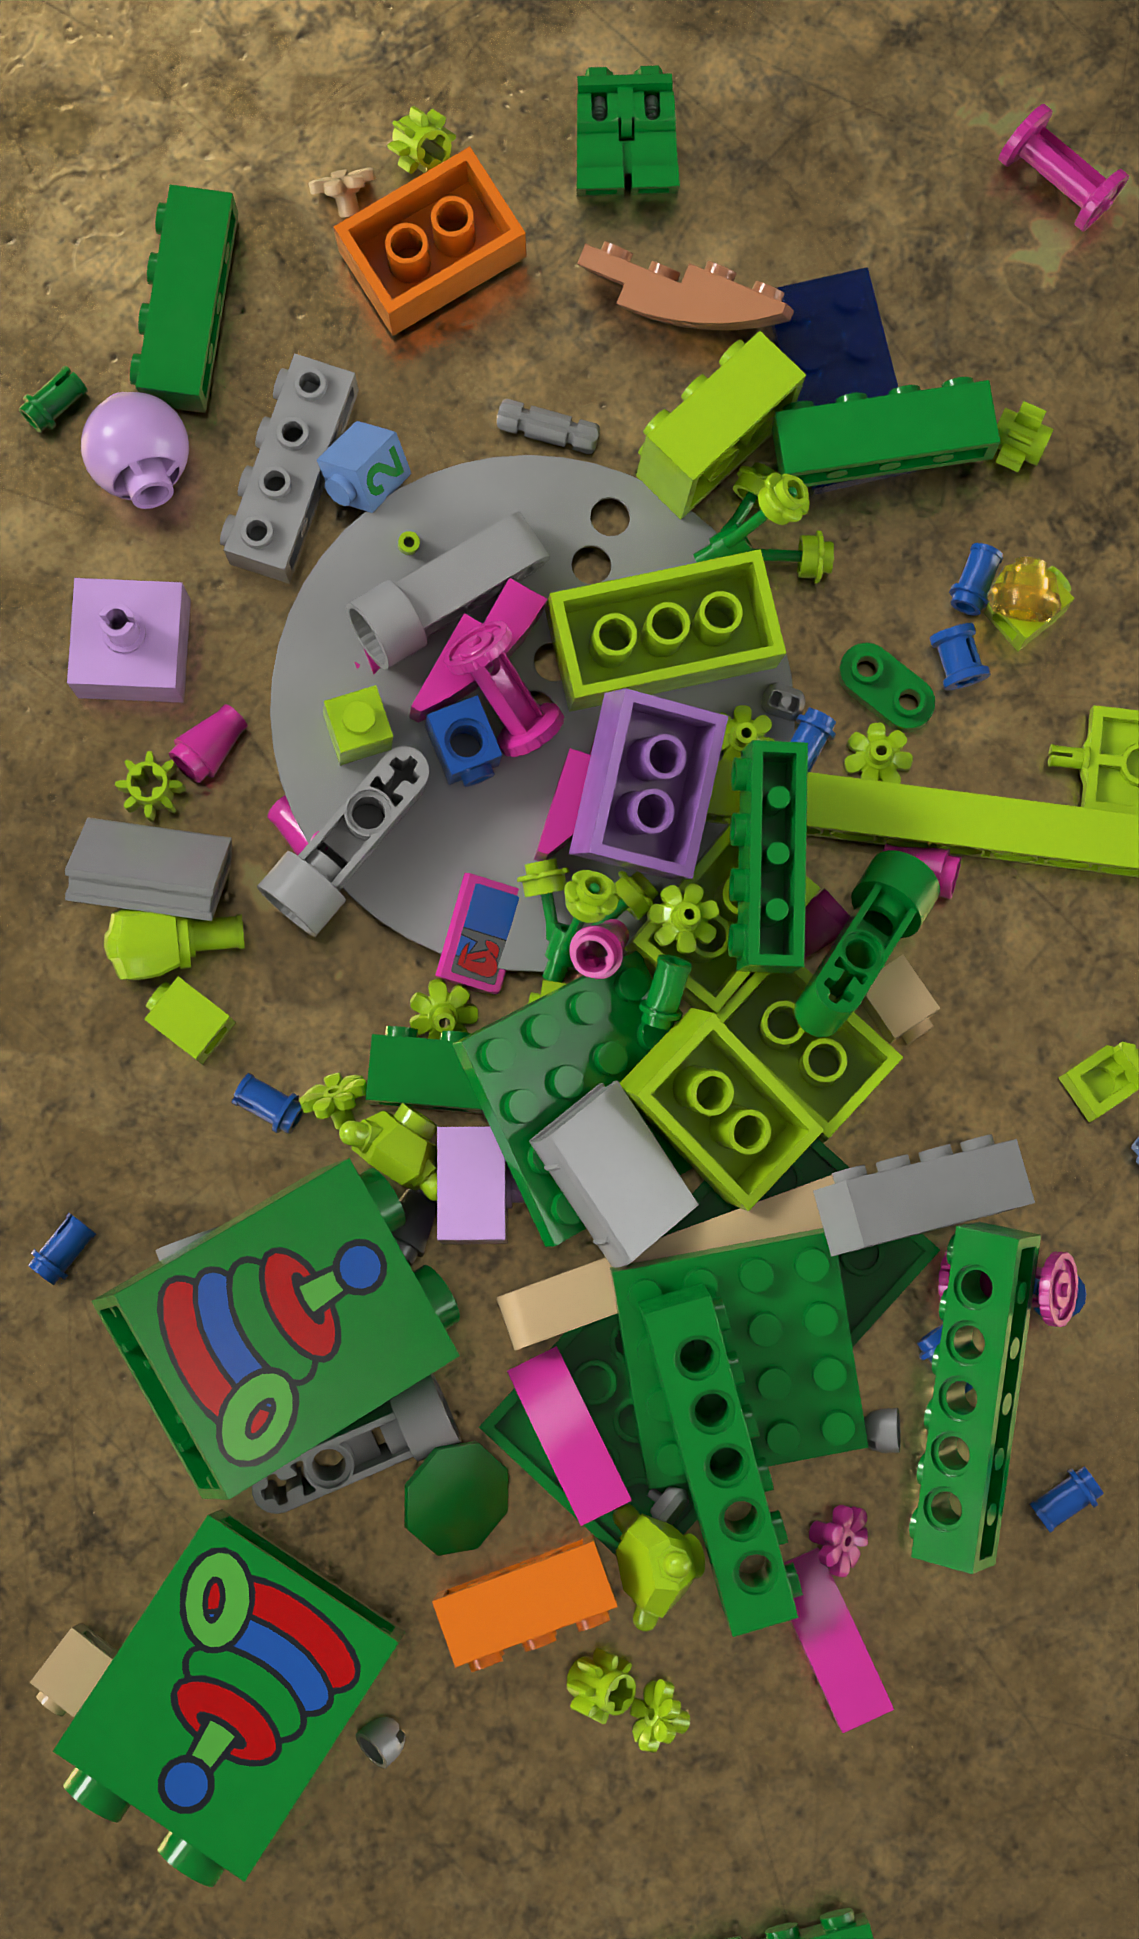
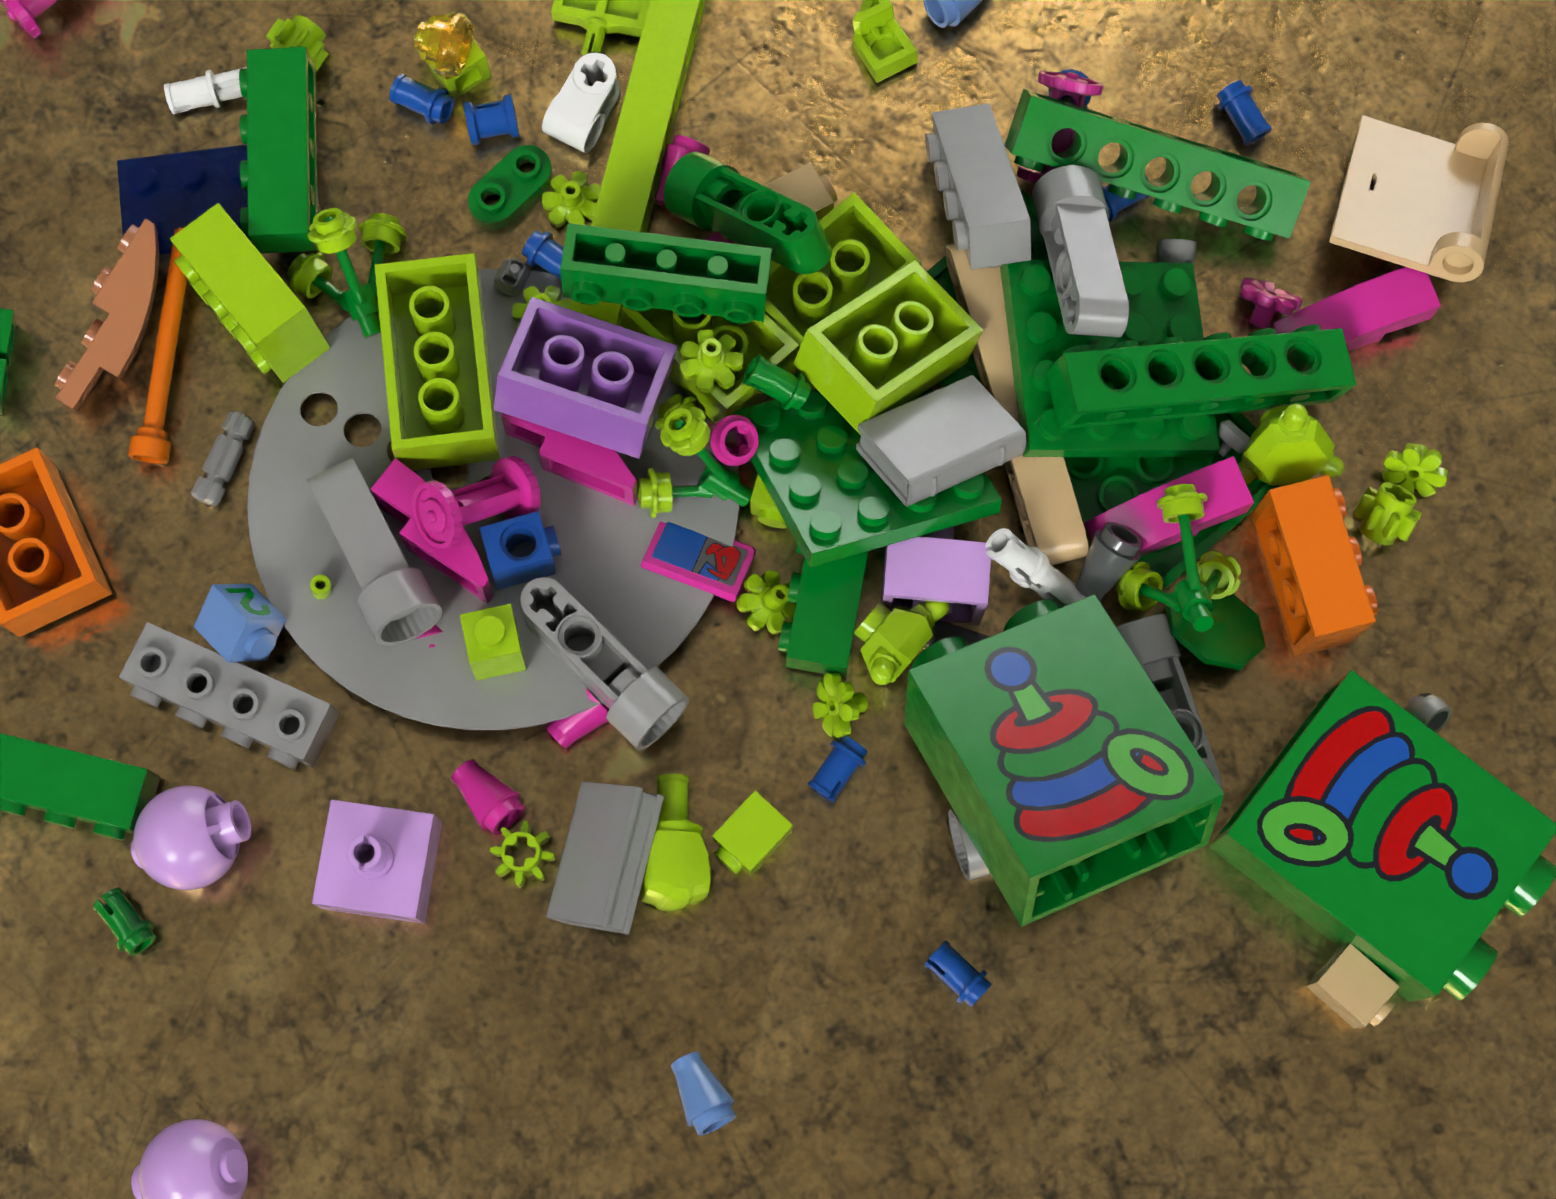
camera: 85 degrees left, 5 degrees down
none -> orange piece [128,228,187,464]
none -> white axle [164,67,247,115]
none -> white piece [542,53,621,154]
none -> white pin [985,528,1086,608]
none -> light grey beam [1032,165,1129,337]
none -> dark grey cone [1075,522,1142,601]
none -> plant [1116,484,1242,632]
none -> tan door [1329,115,1509,282]

